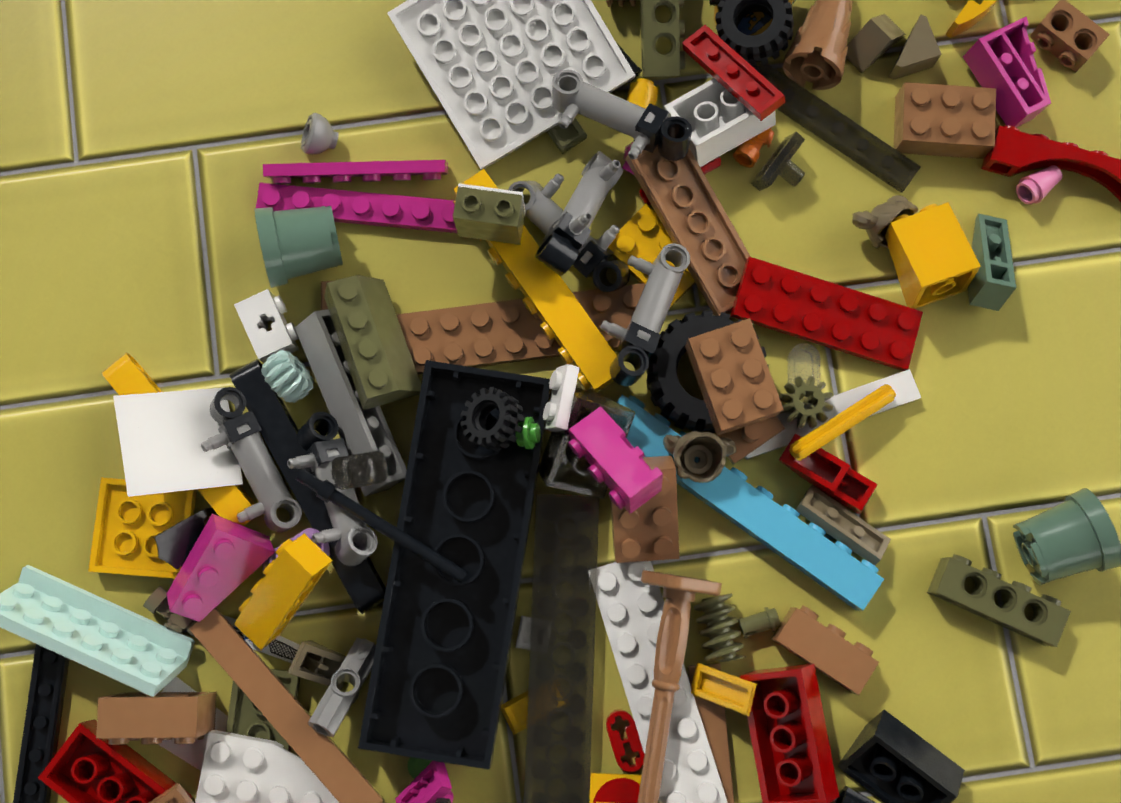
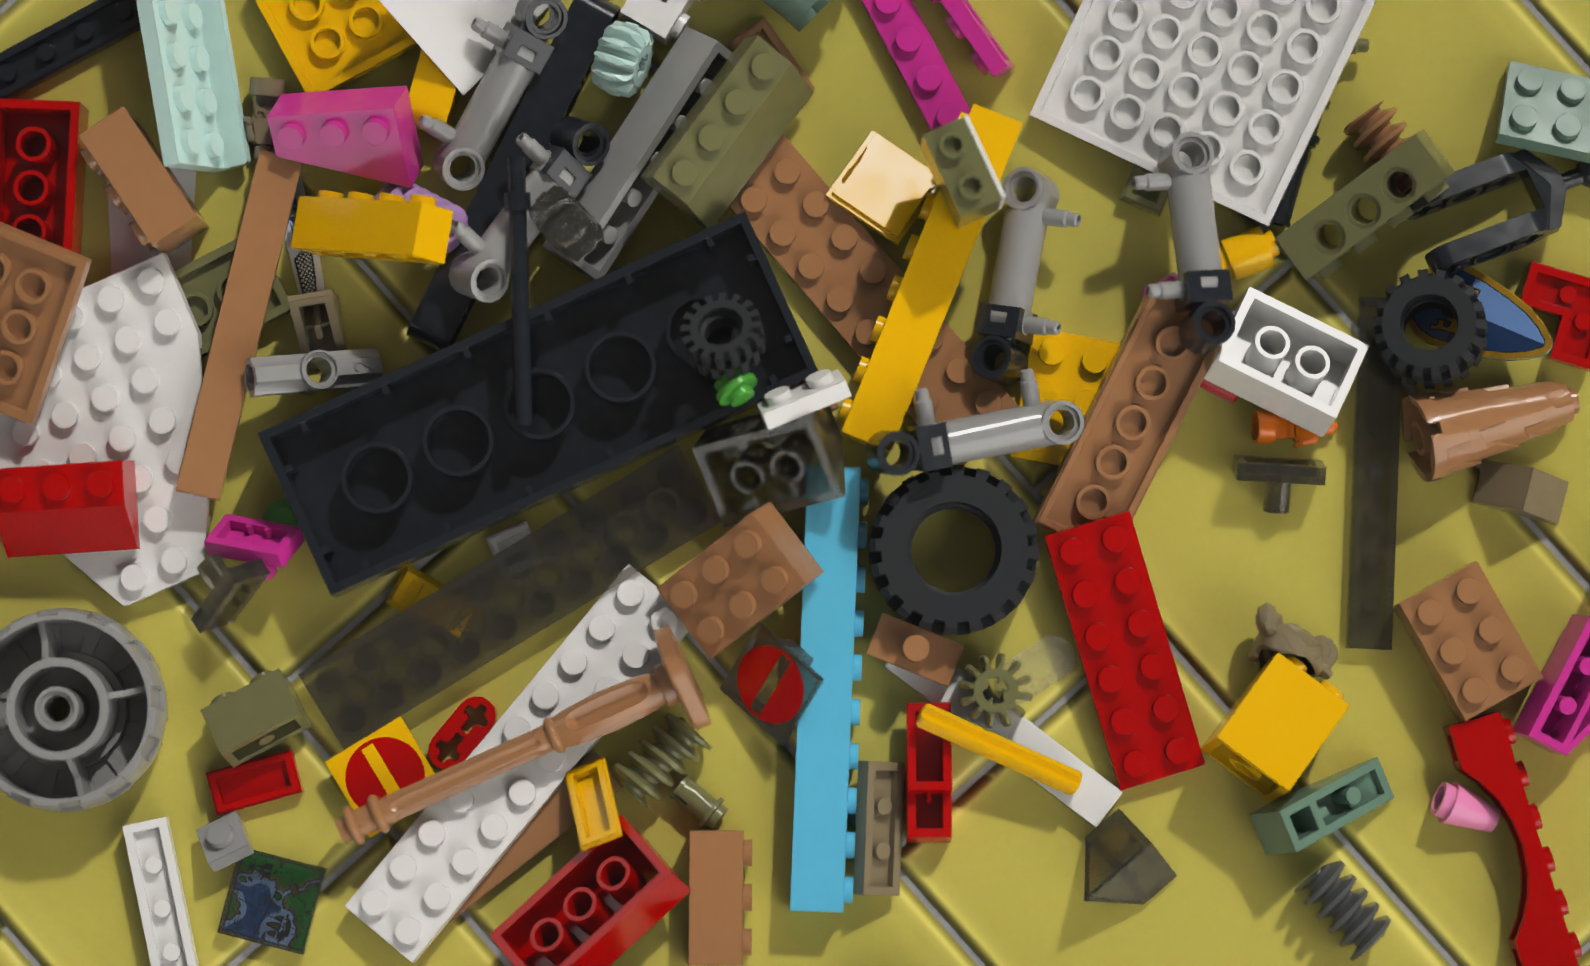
camera: 55 degrees right, 5 degrees up
black piece [154,508,219,569] -> none
piece [535,151,623,276] -> none
dark pink wedge [568,406,663,514] -> none
dark tan hair [663,431,736,483] -> none
red plate [682,25,785,121] -> none
medium nougat brick [685,318,784,436] -> none
dark tan slope [889,14,942,80] -> none
none -> piece [720,623,824,746]
none -> piece [825,130,938,246]
none -> clear smoke slope [1084,808,1177,905]
none -> dark grey piece [1294,860,1391,961]

